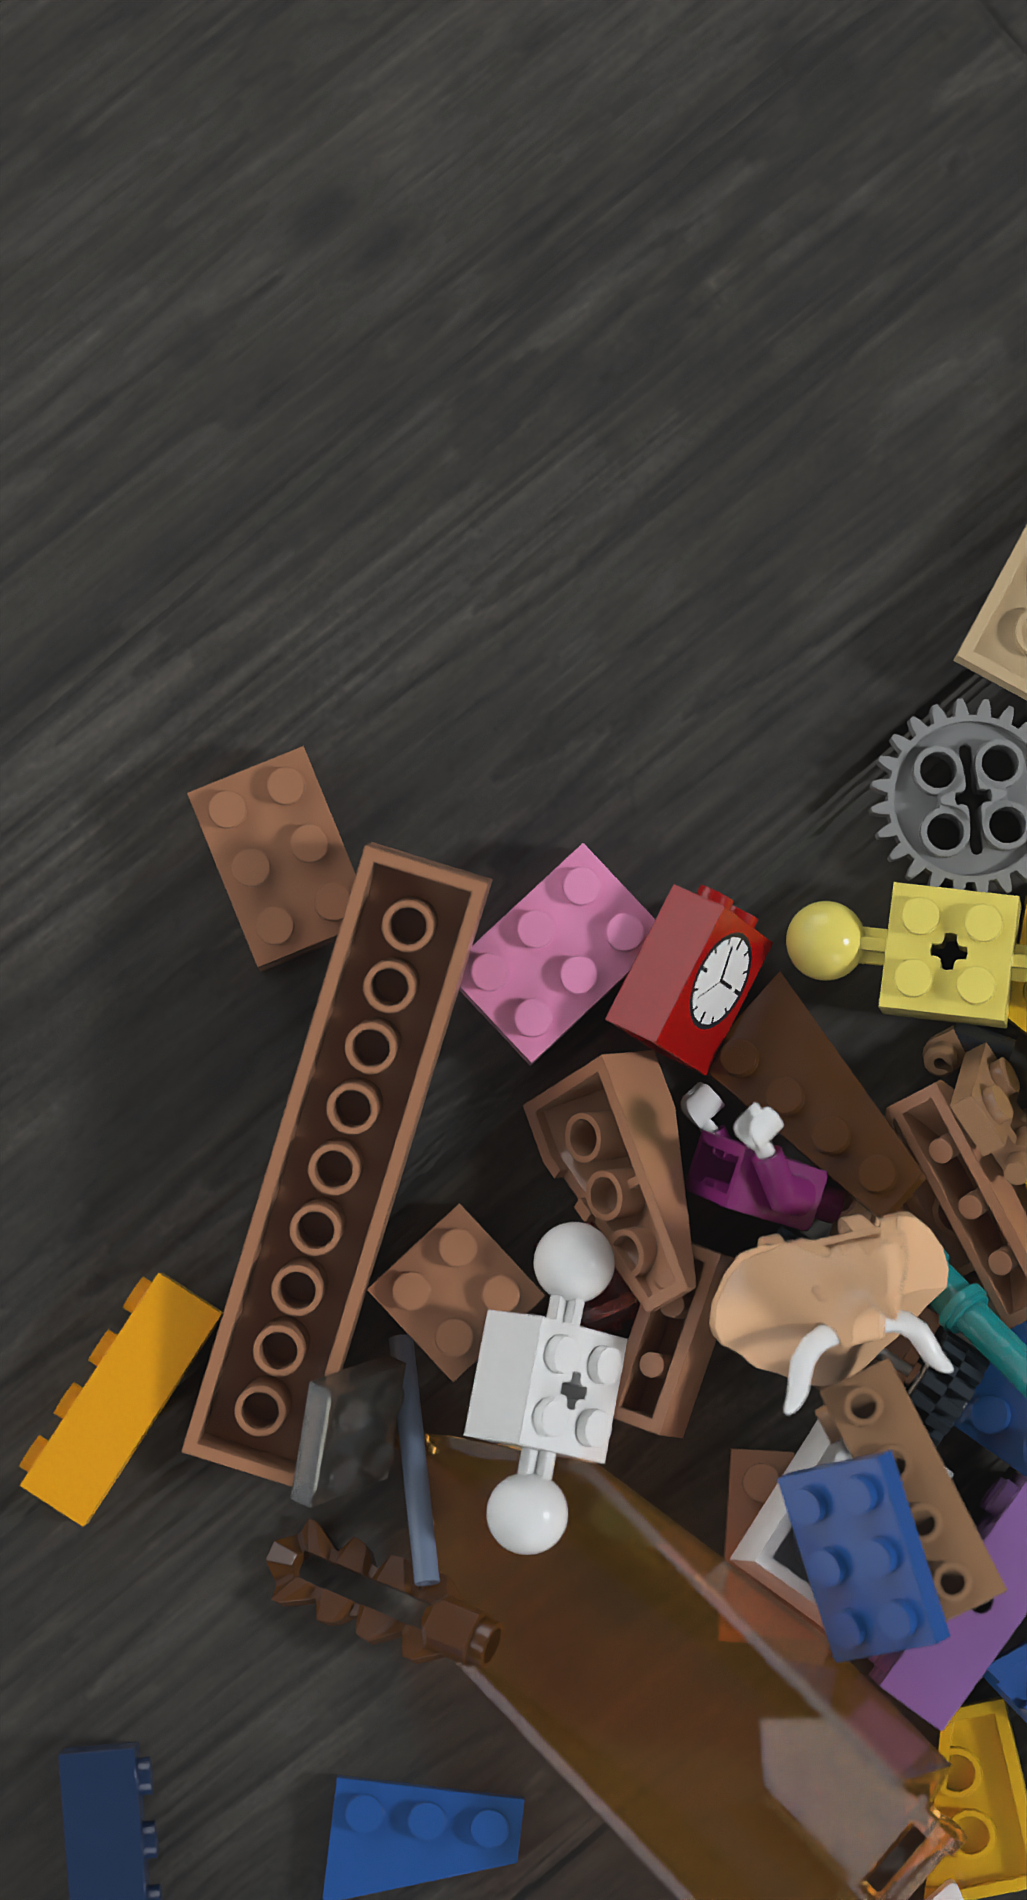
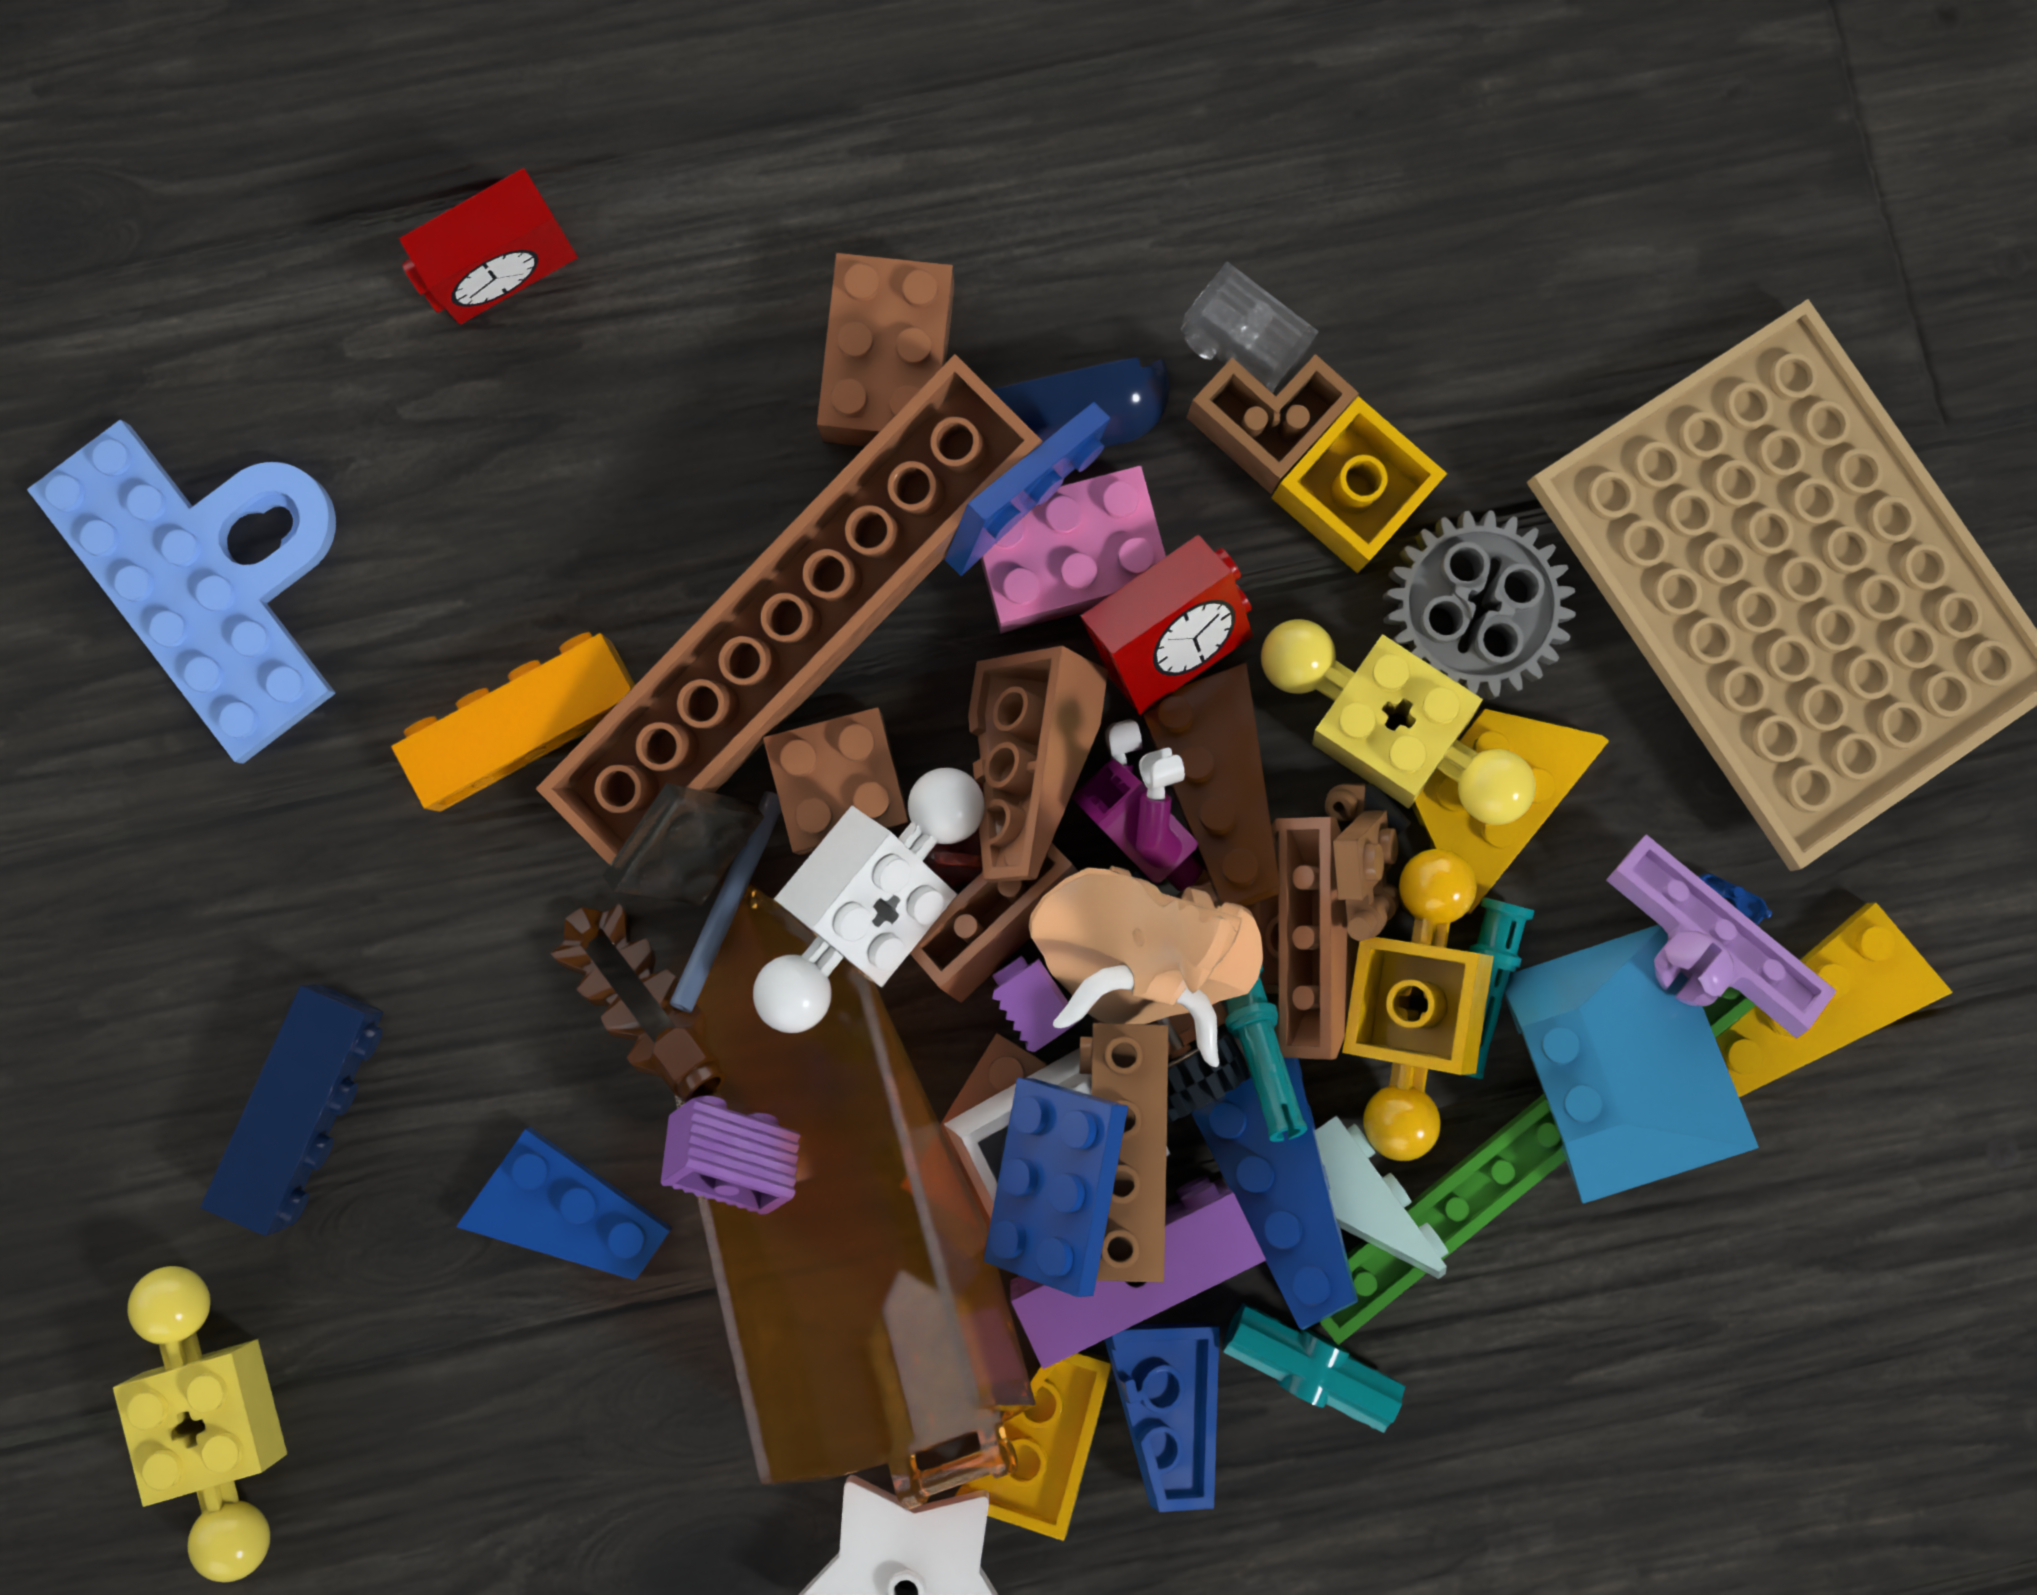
camera: 30 degrees right, 0 degrees up
none -> medium lavender brick [661,1096,801,1215]
none -> blue wing [945,402,1111,576]
none -> dark blue brick [991,358,1170,448]
none -> medium lavender brick [992,955,1081,1052]
none -> clear brick [1181,262,1319,394]
none -> medium nougat brick [1186,354,1359,494]
none -> yellow brick [1271,396,1447,574]

